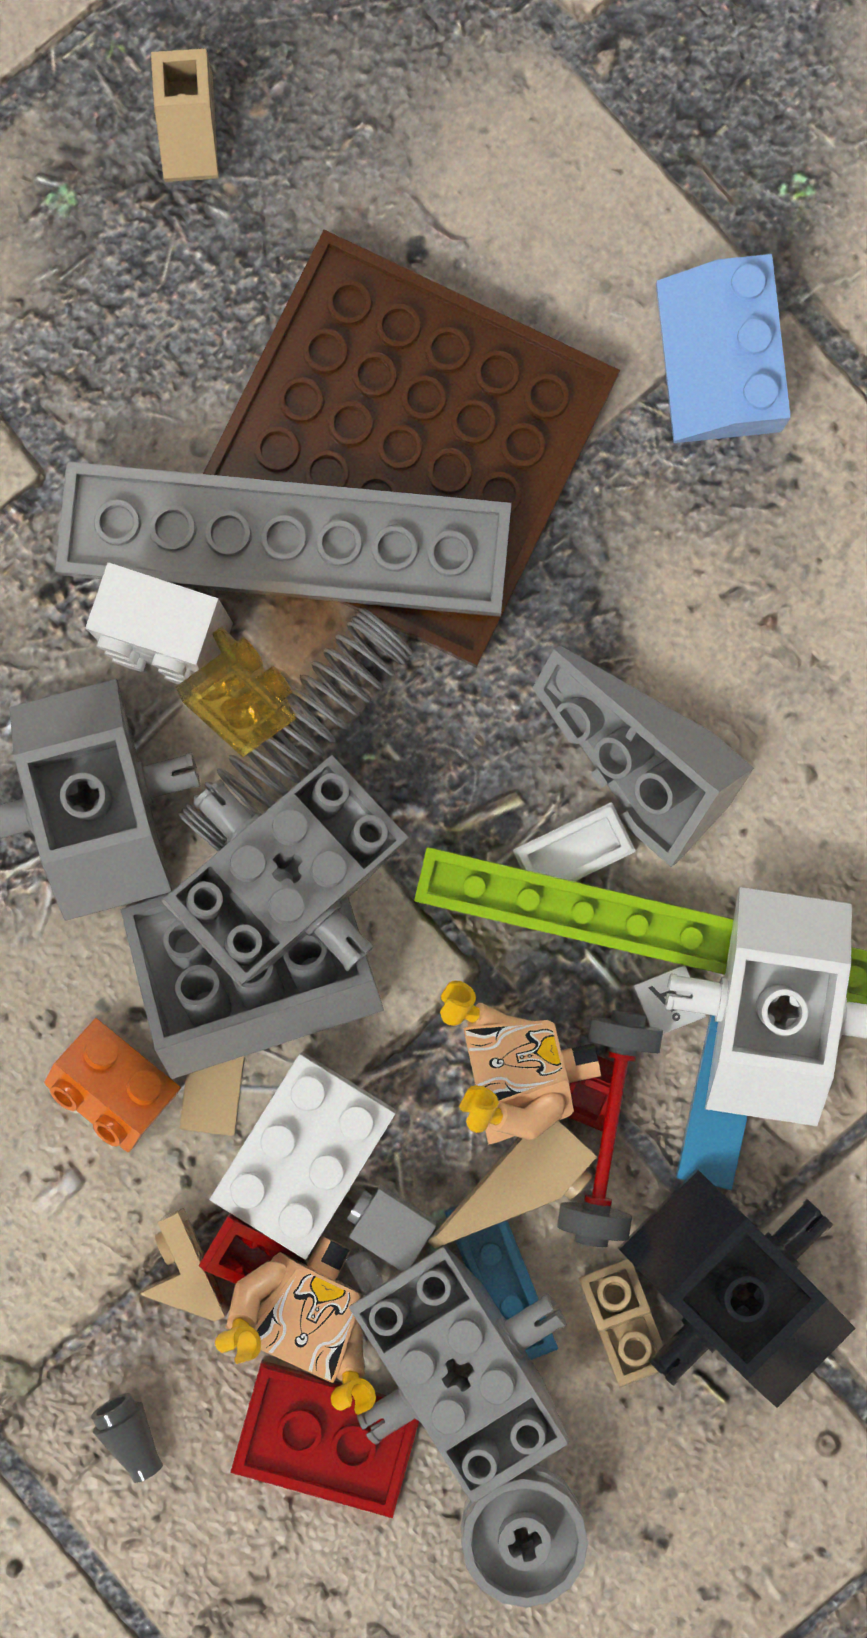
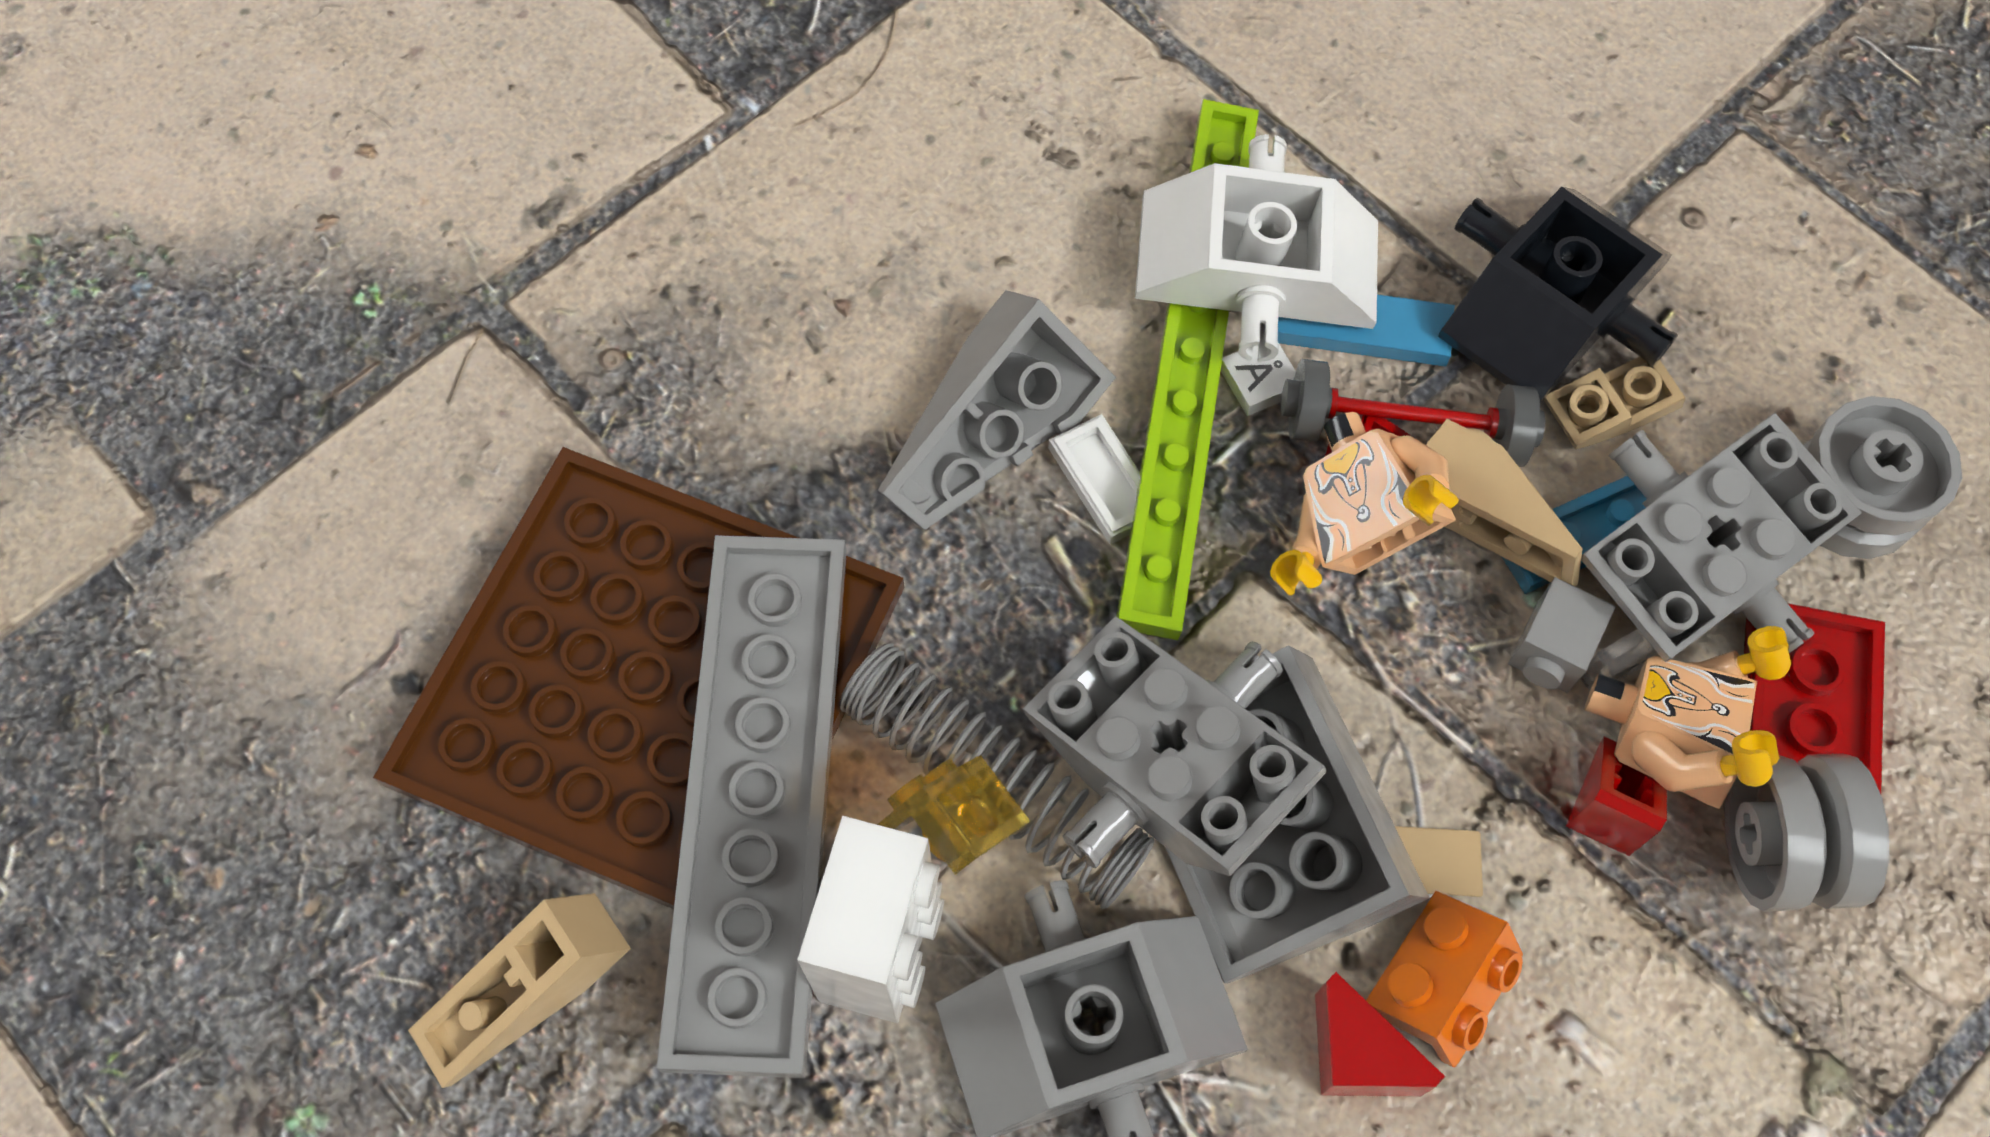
camera: 95 degrees left, 20 degrees down
dark grey cone [91,1393,163,1483] -> none
tan slope [140,1208,230,1322] -> none
tan slope [151,48,219,182] -> none
white brick [209,1052,397,1260] -> none
light blue slope [656,254,791,443] -> none
none -> tan slope [408,893,631,1088]
none -> red slope [1315,972,1446,1097]
none -> light grey wheel [1724,753,1890,911]

